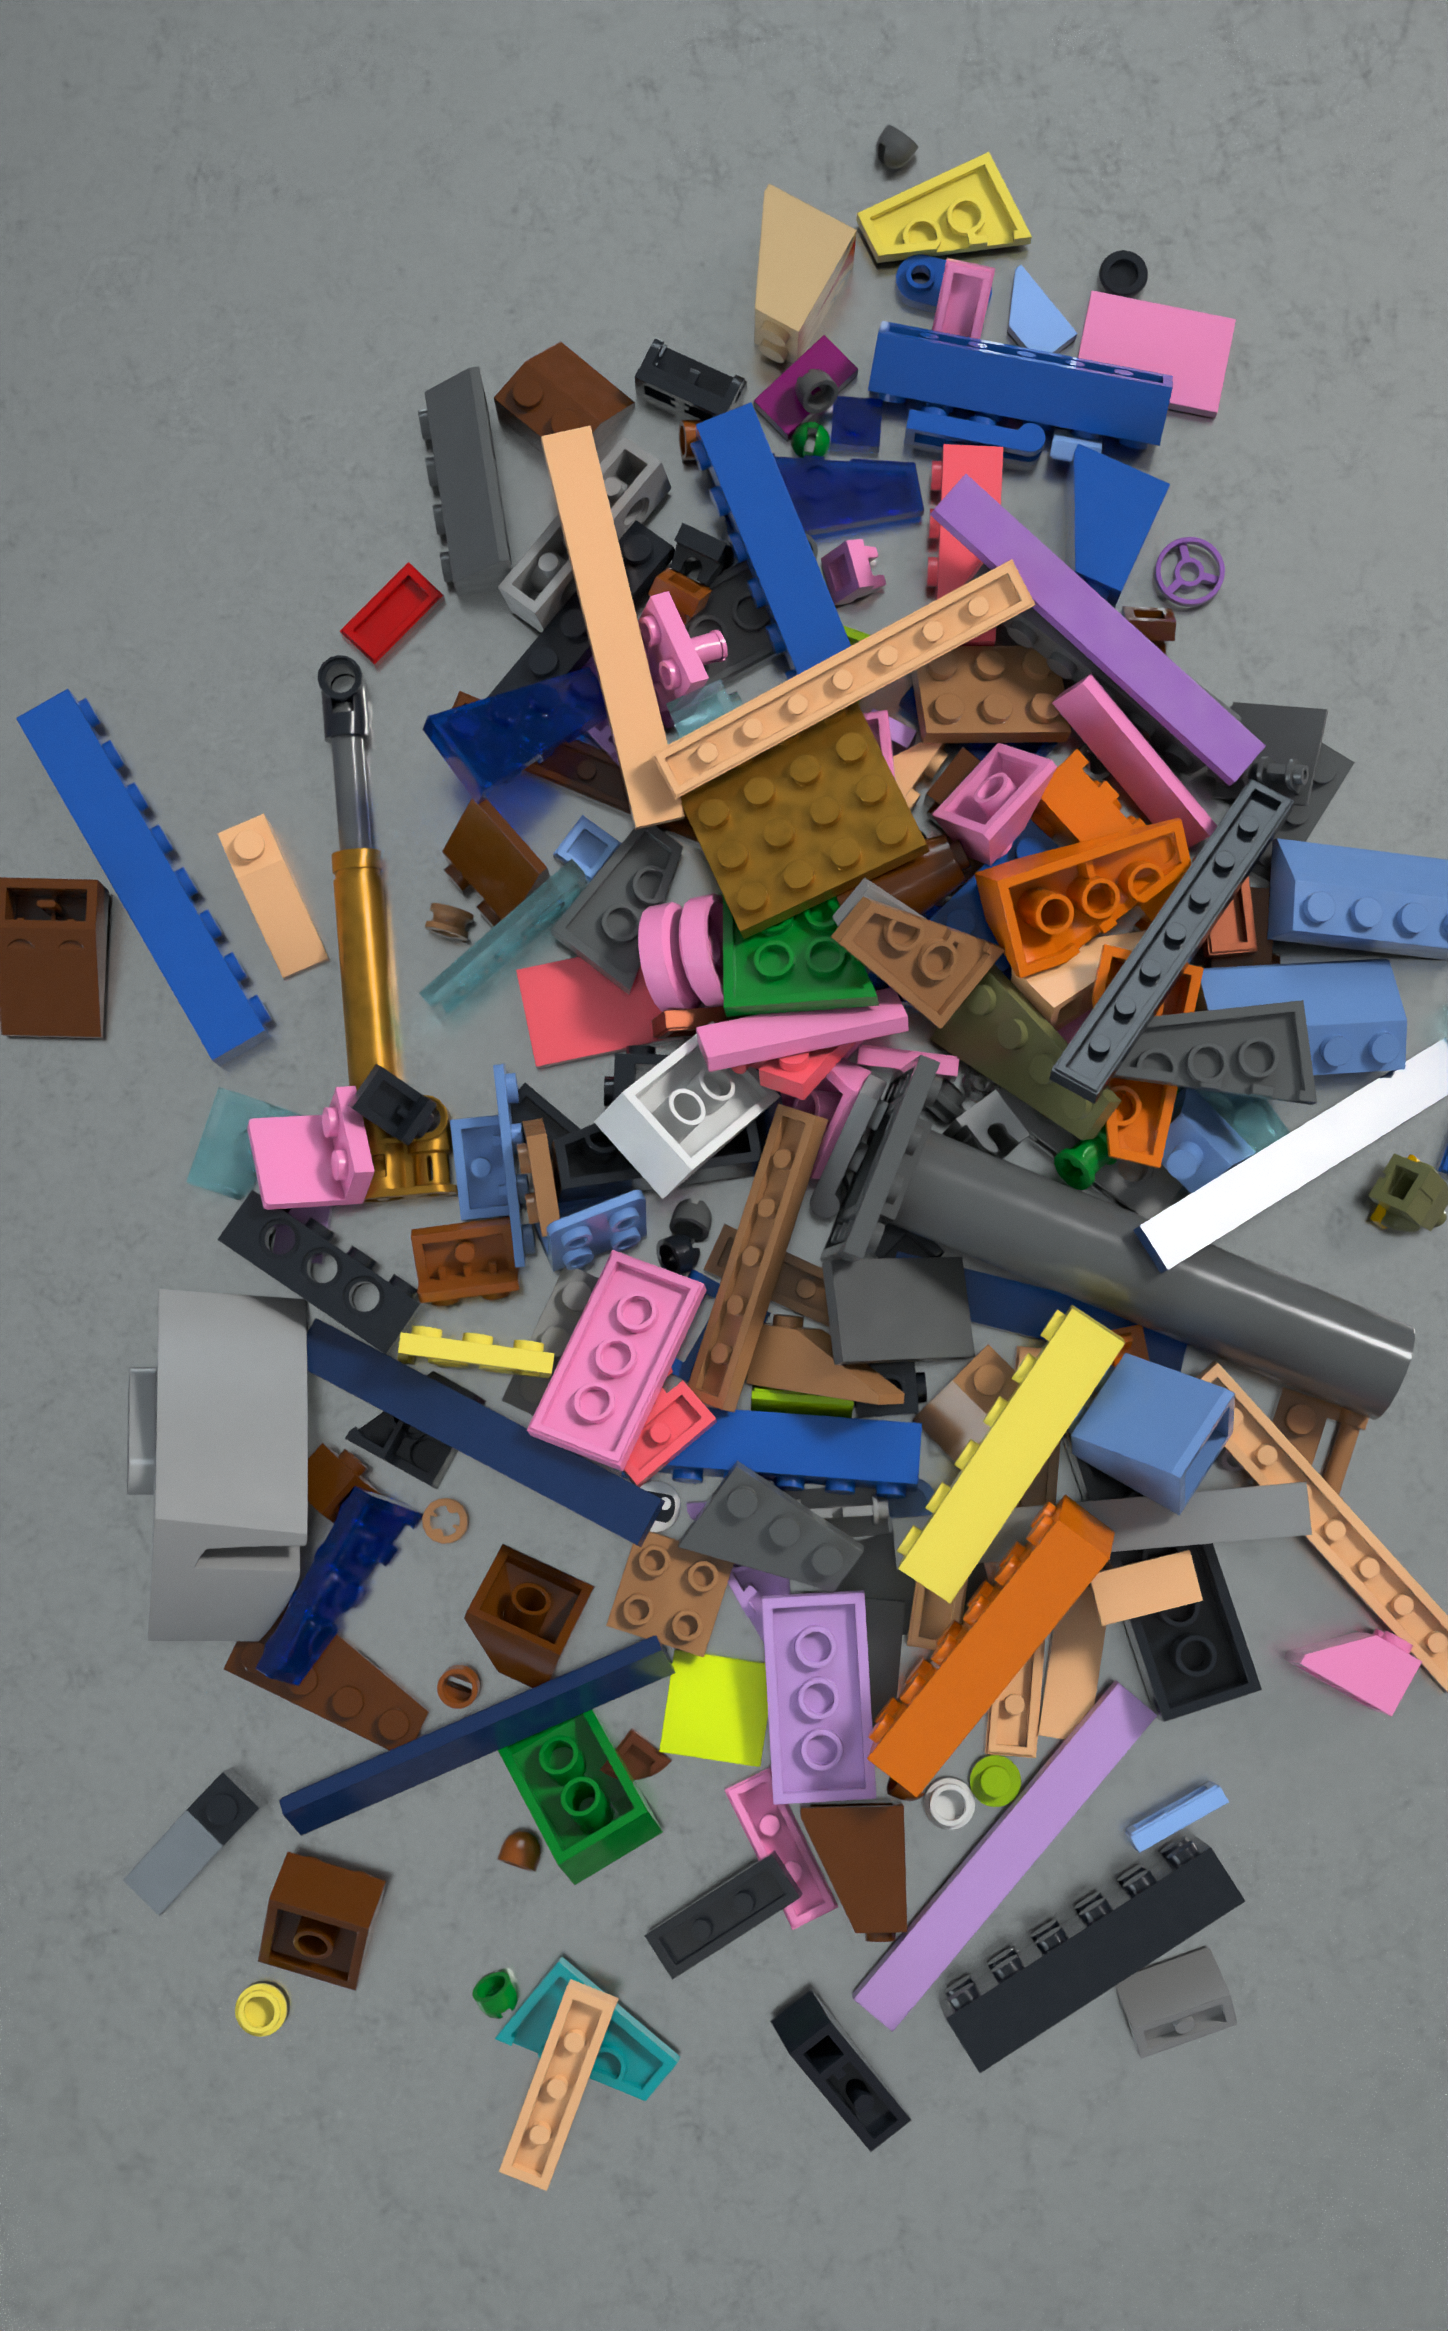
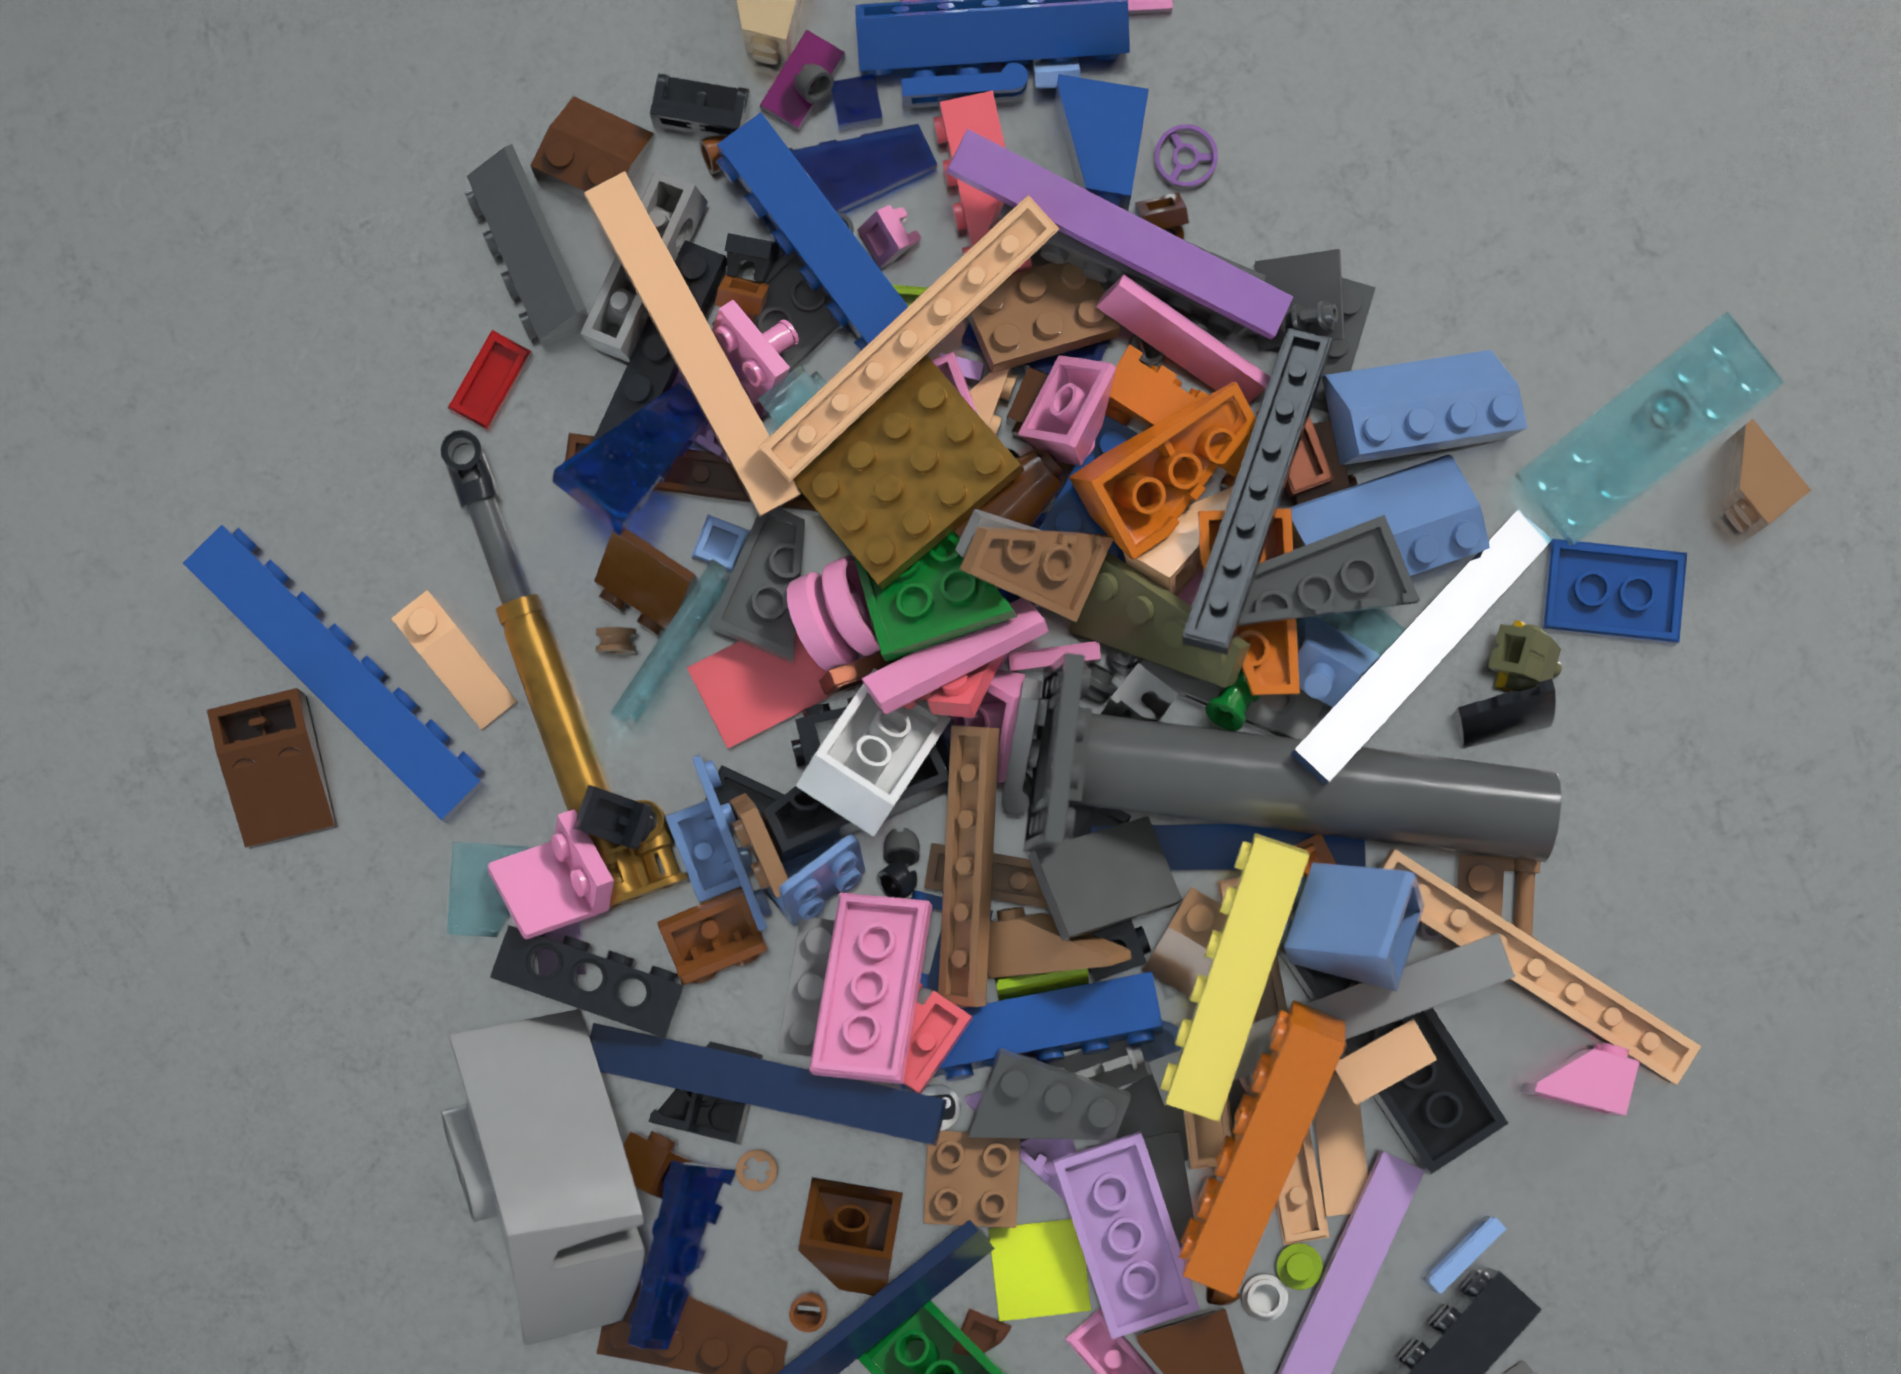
camera: 20 degrees left, 0 degrees up
light yellow wing [397,1326,554,1378] -> none
green hinge [791,422,830,465] -> none
none -> black slope [1453,679,1556,749]

